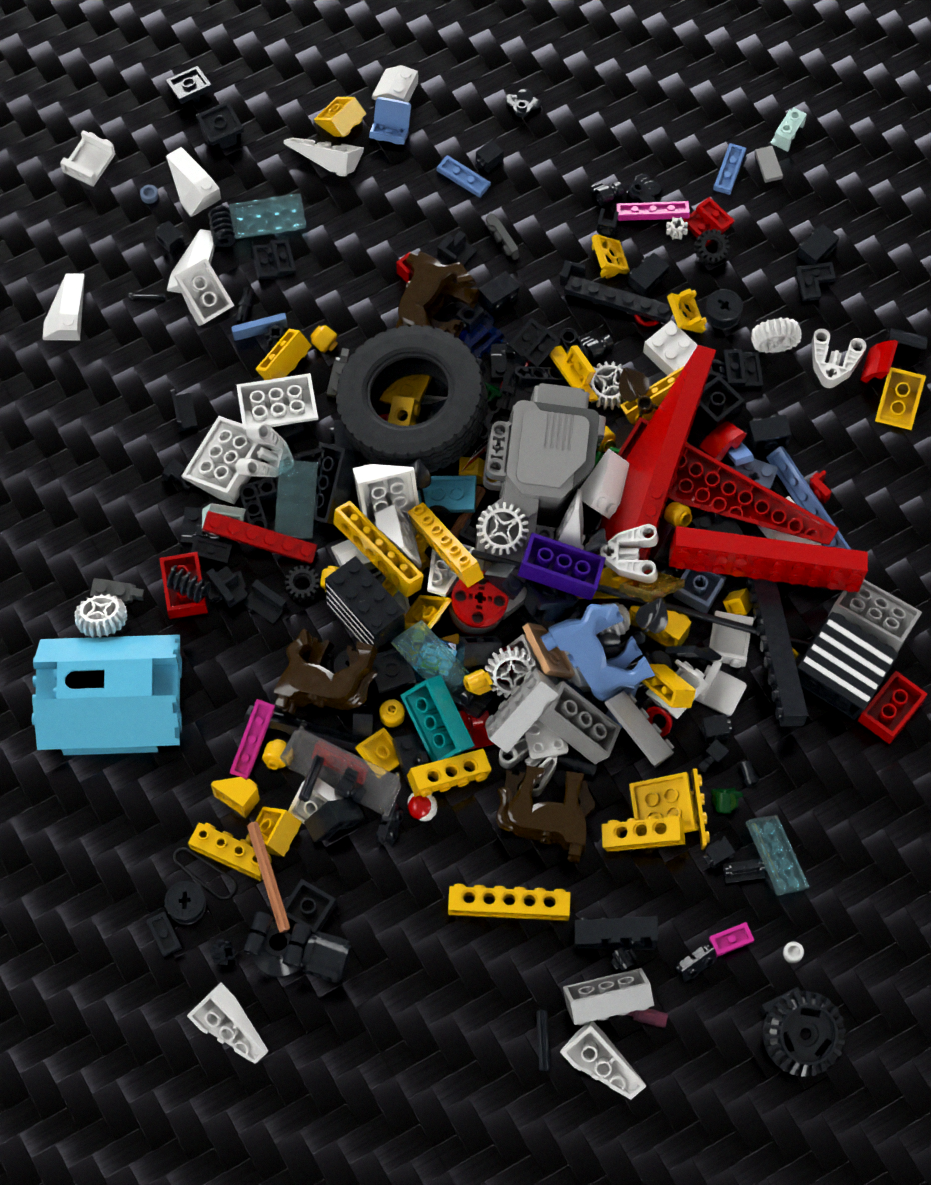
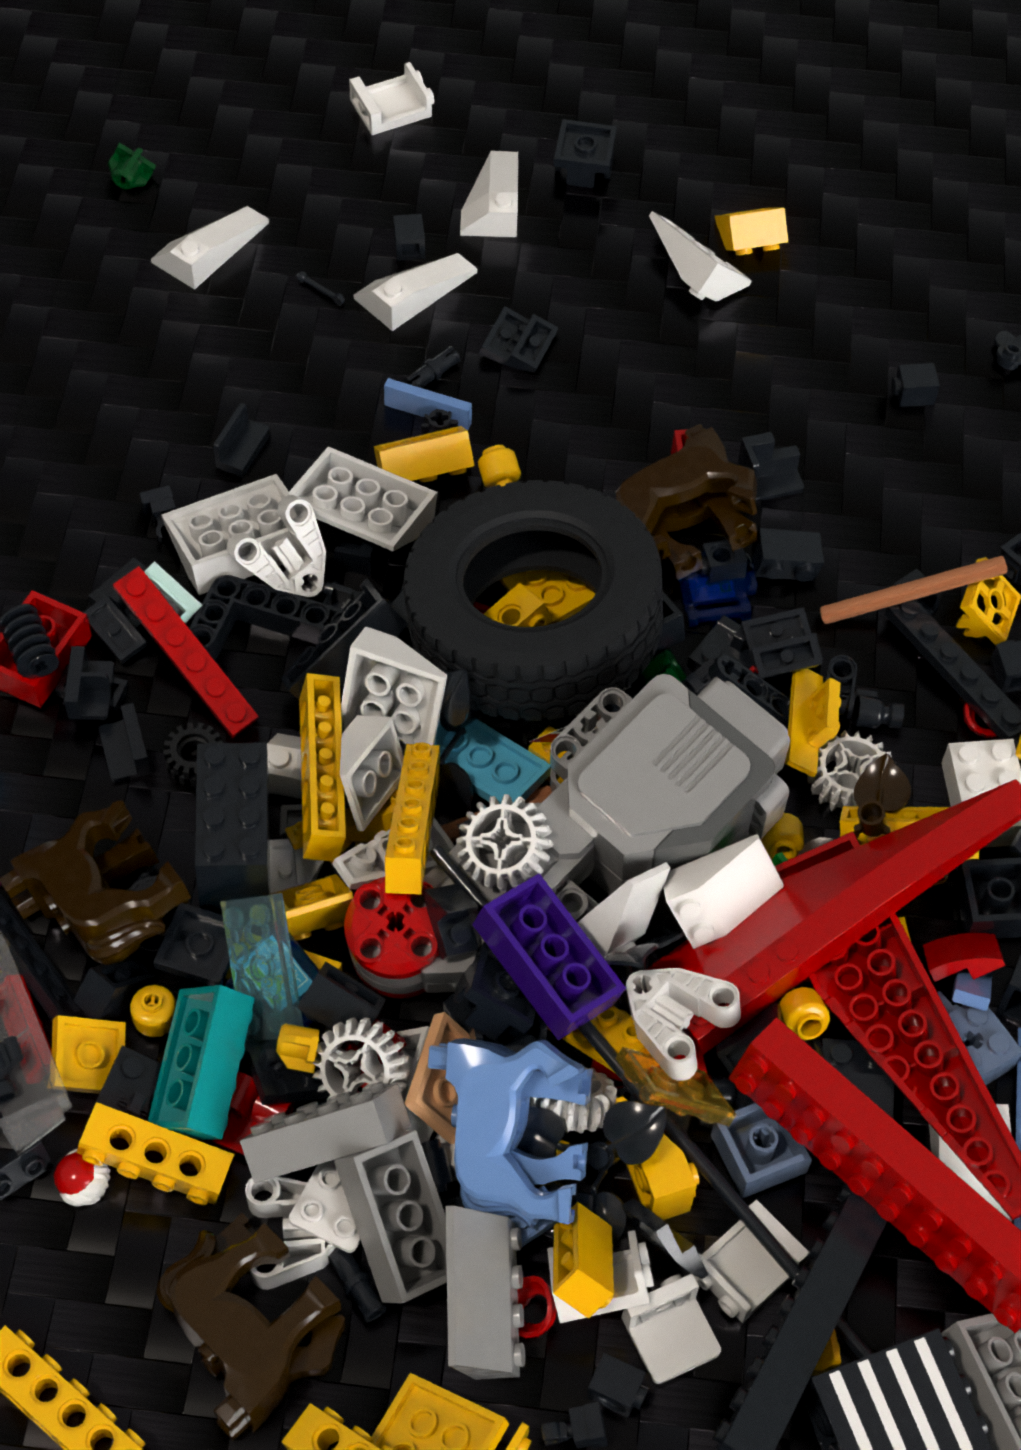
camera: 35 degrees right, 10 degrees down
sand blue tile [140,185,159,204] -> none
hinge [166,66,213,104] -> none
white slope [174,258,234,326] -> none
black piece [208,206,236,247] -> none
clear light blue plate [229,194,306,239] -> none
clear light blue plate [274,459,318,538] -> none
medium blue bracket [369,97,411,145] -> none
white slope [372,65,418,102] -> none
medium blue tile [437,155,491,198] -> none
dark grey hinge [486,213,519,260] -> none
yellow panel [723,588,753,616] -> none
none -> nougat axle [820,556,1008,624]

